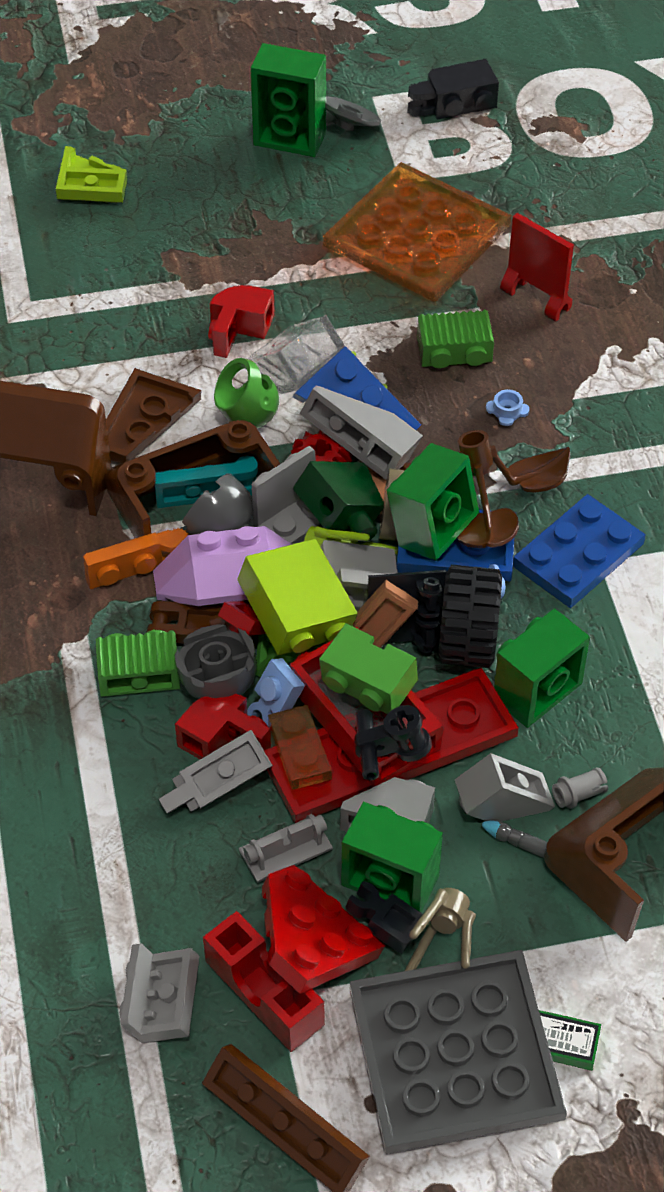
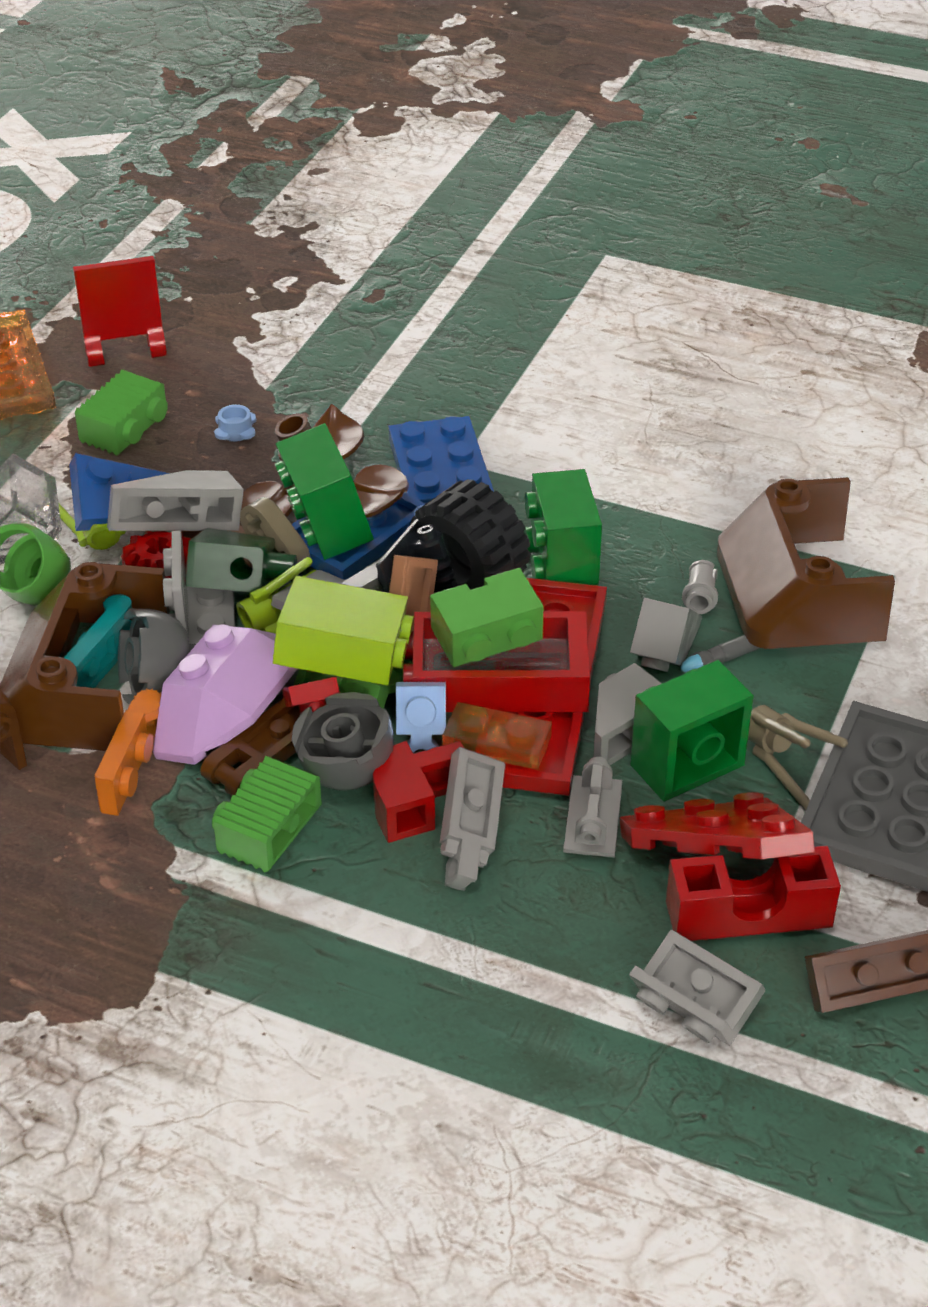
camera: 55 degrees left, 10 degrees down
black plate [345,881,423,954] -> none
black piece [354,705,432,781] -> none

